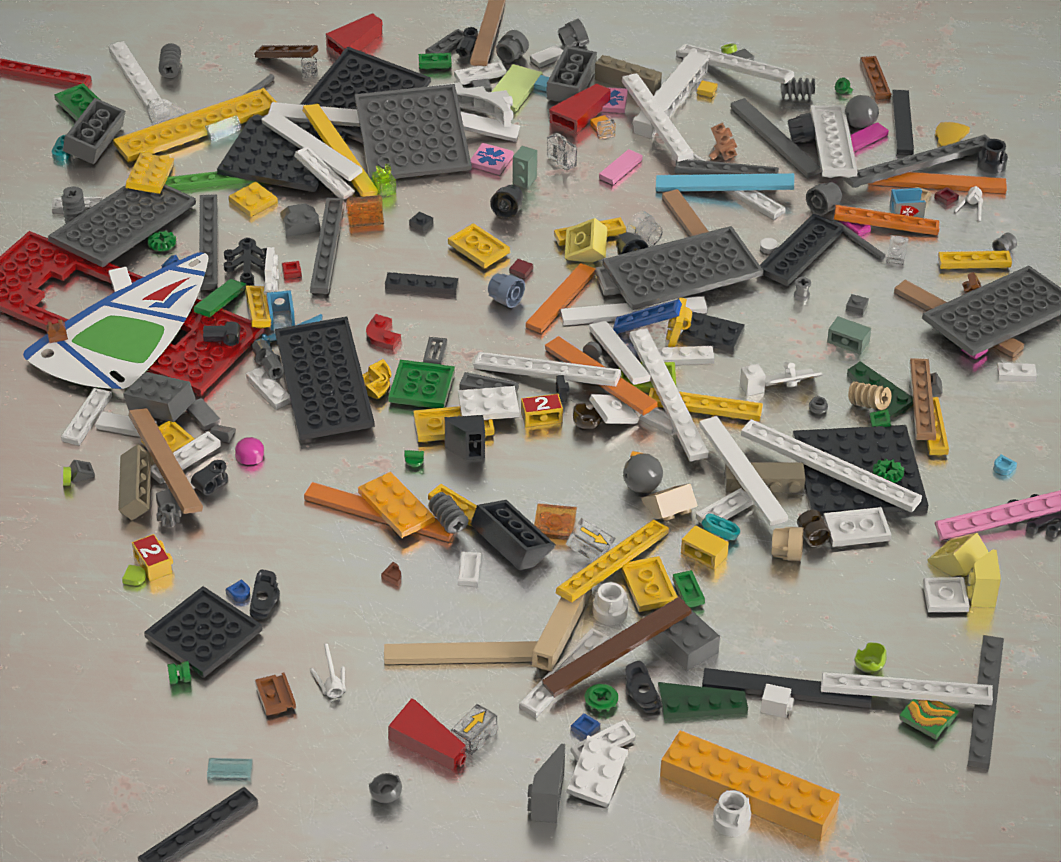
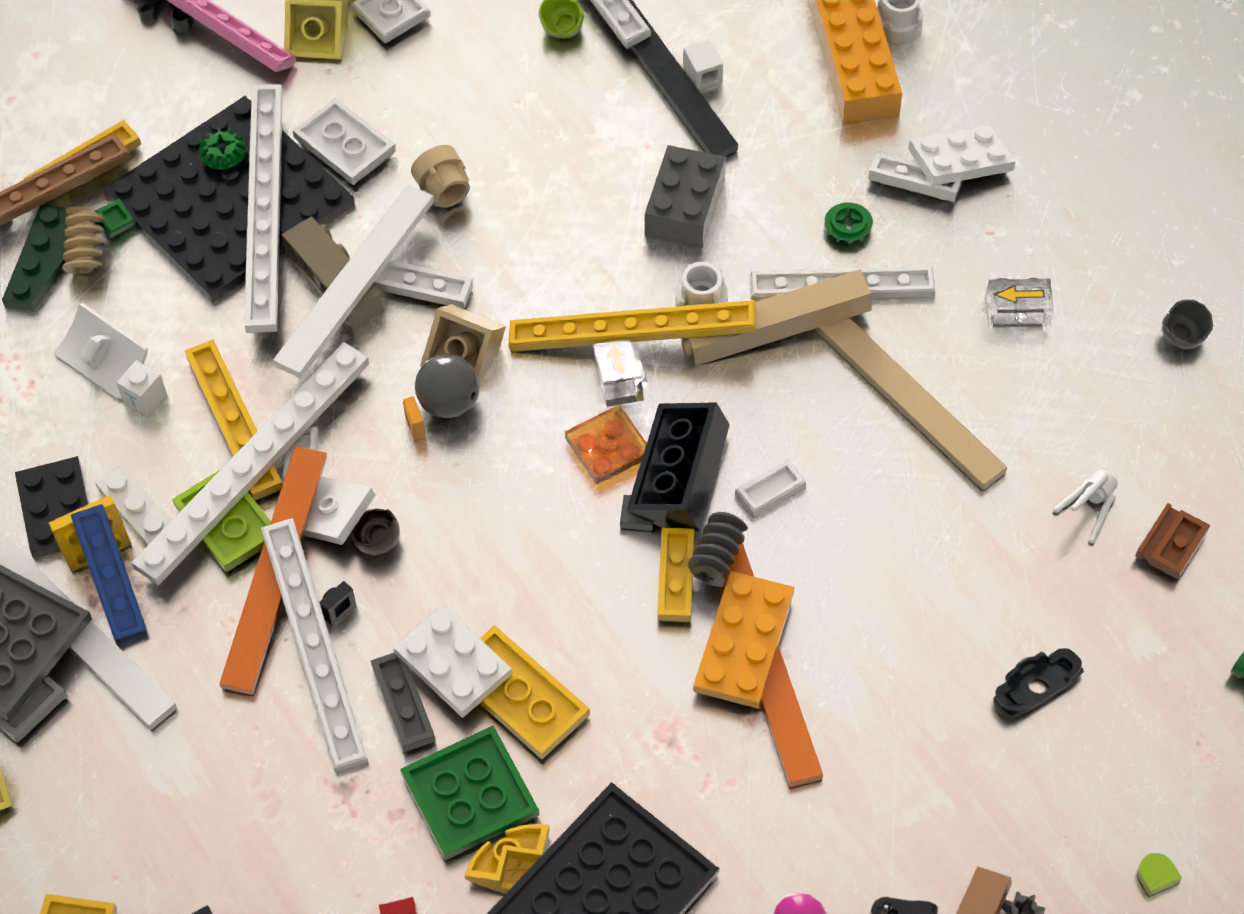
camera: 125 degrees left, 15 degrees up
brick [132,534,173,581] -> none
black plate [144,586,262,678] -> none
blue tile [225,579,250,602] -> none
copper tile [381,562,402,586] -> none
red slope [388,698,467,771] -> none
green plate [404,450,424,467] -> none
dark grey tile [423,337,447,365] -> none
black slope [444,415,485,460] -> none
sand blue piece [488,273,525,308] -> none
dark red tile [509,259,533,279] -> none
brick [521,394,563,427] -> none
orange tile [525,263,596,333] -> none
dark grey slope [527,744,566,823] -> none
reddish brown tile [542,597,692,698] -> none
blue tile [571,713,601,739] -> none
dark grey tile [583,341,602,360] -> none
white tile [589,321,651,385] -> none
yellow plate [621,556,677,612] -> none
black piece [625,661,662,713] -> none
dark green wing [658,682,748,719] -> none
green plate [672,570,705,607] -> none
yellow brick [681,525,729,570] -> none
teal plate [702,514,741,541] -> none
dark brown wheel [797,509,831,547] -> none
dark grey plate [809,396,828,414] -> none
medium azure tile [993,455,1017,475] -> none

